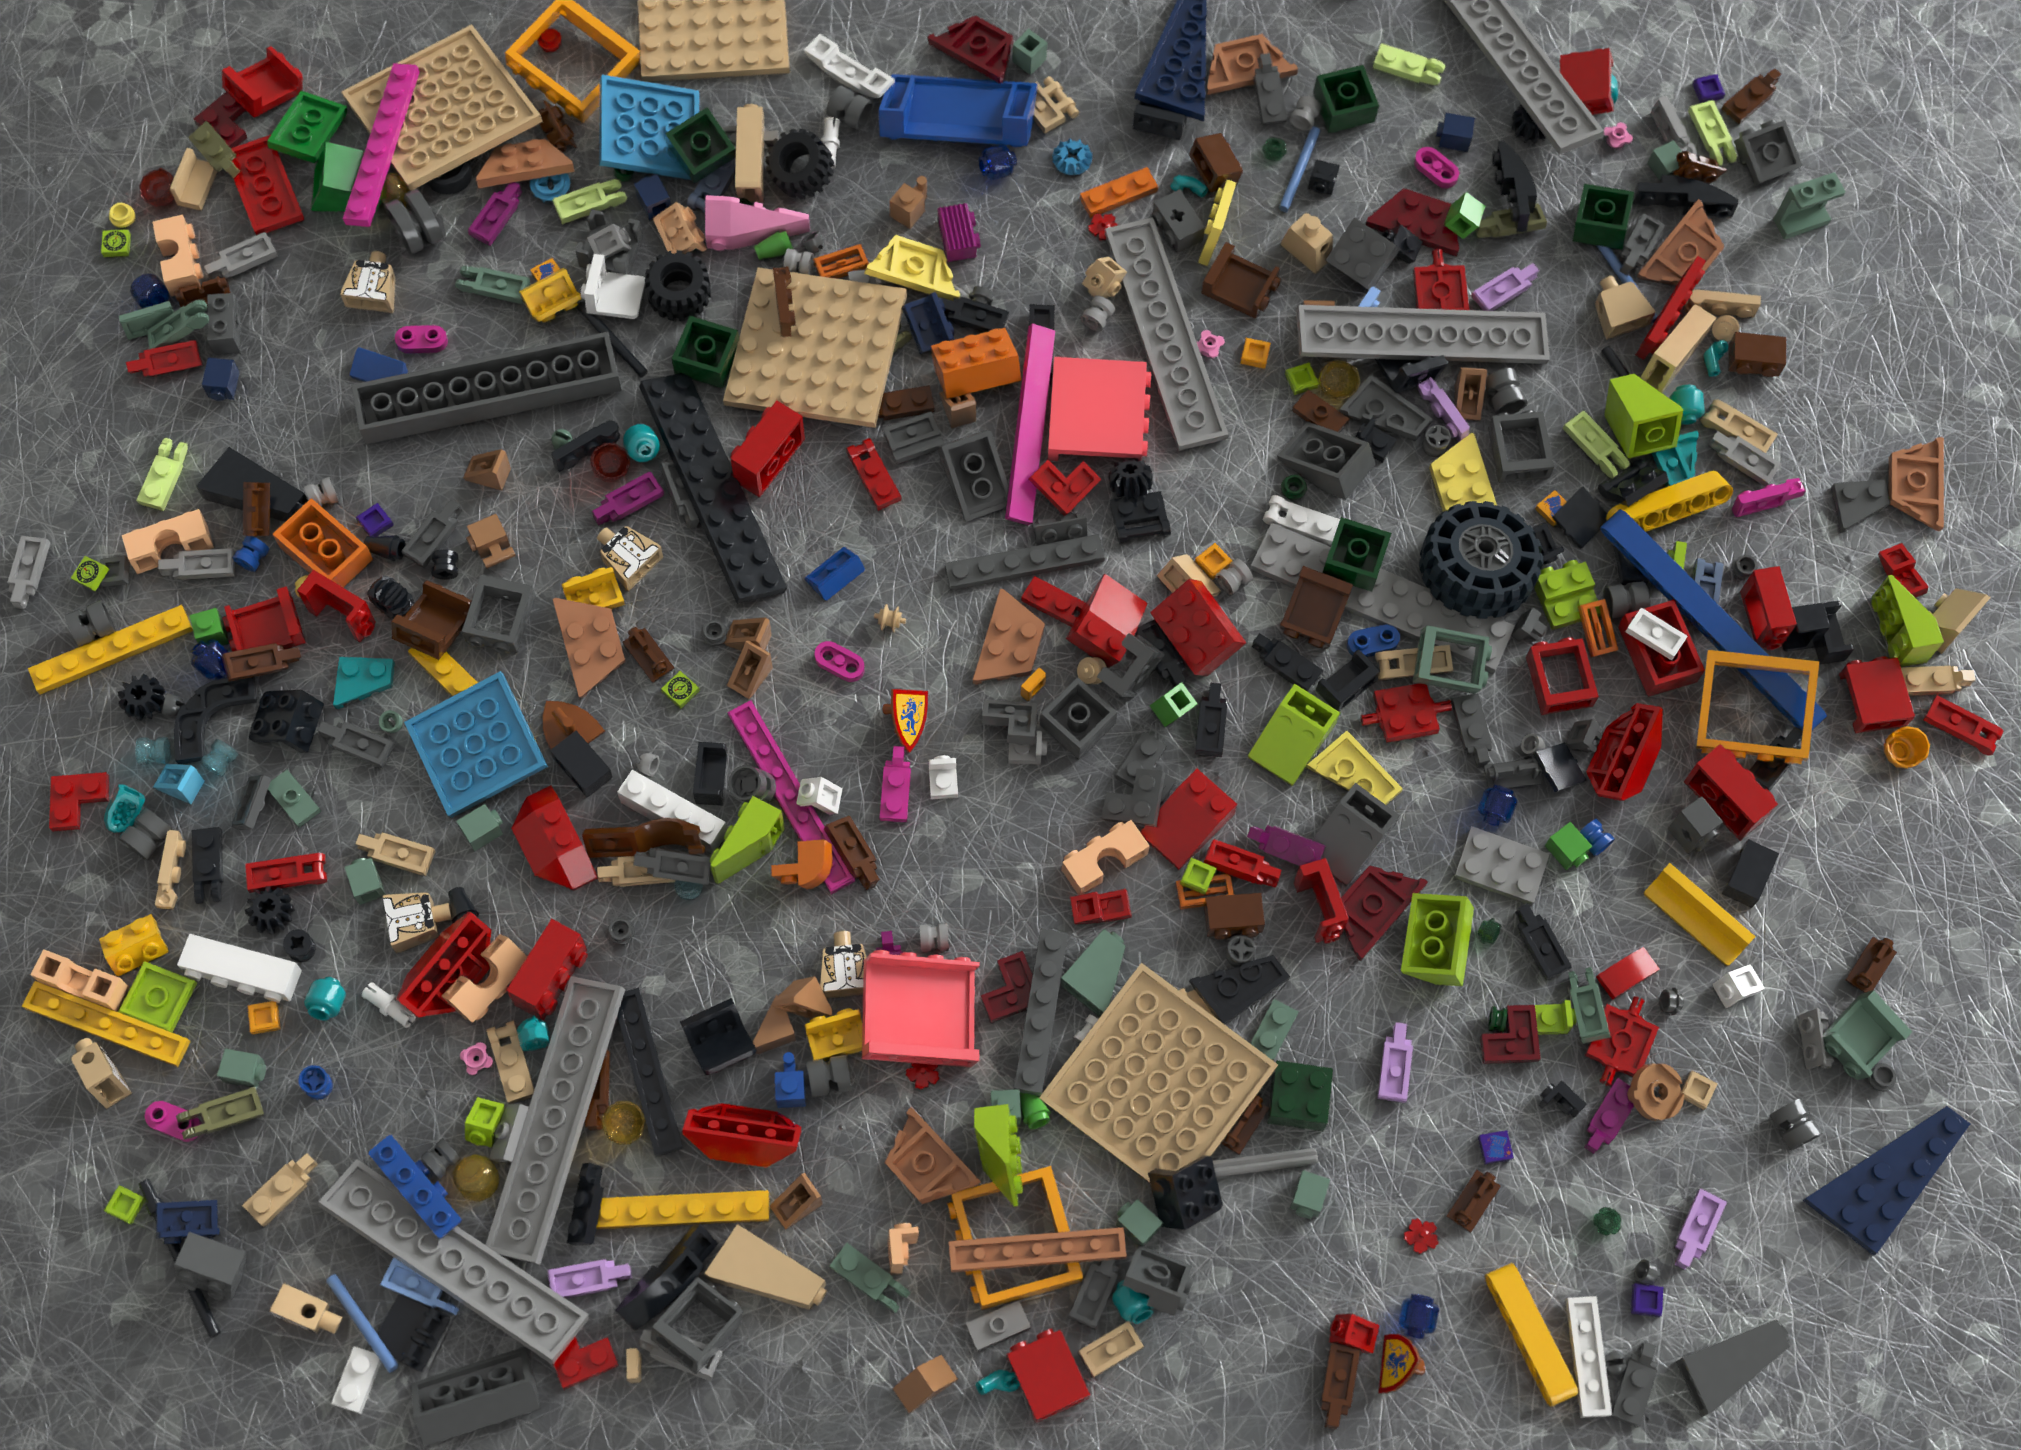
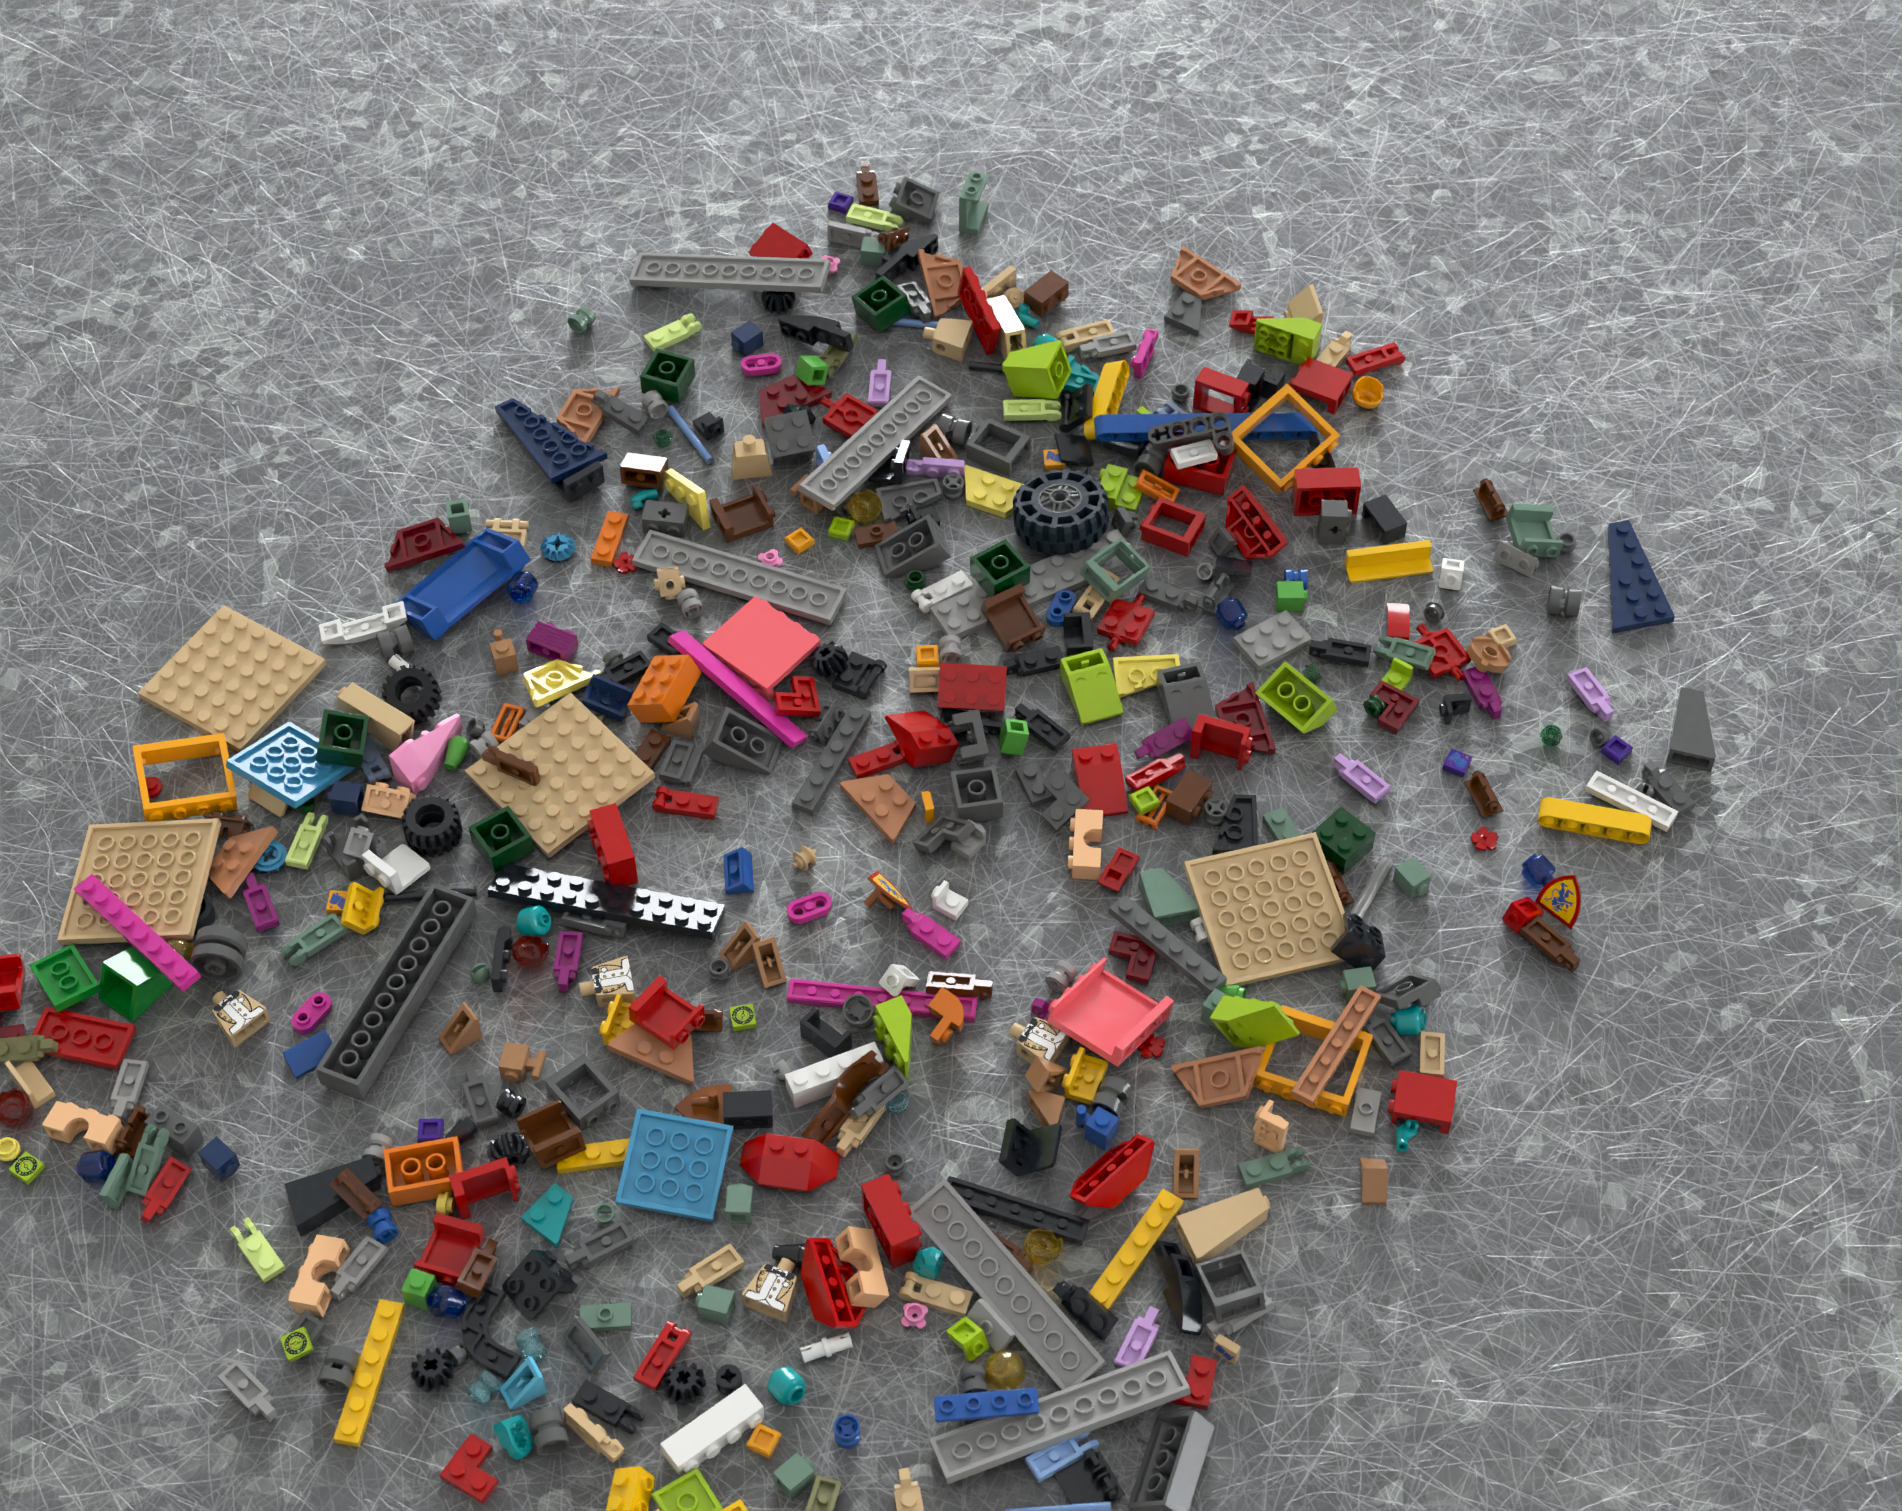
camera: 50 degrees left, 15 degrees down
tan wheel [1077,657,1106,684] -> none
none -> red panel [629,975,705,1050]
none -> dark grey beam [1148,412,1235,456]

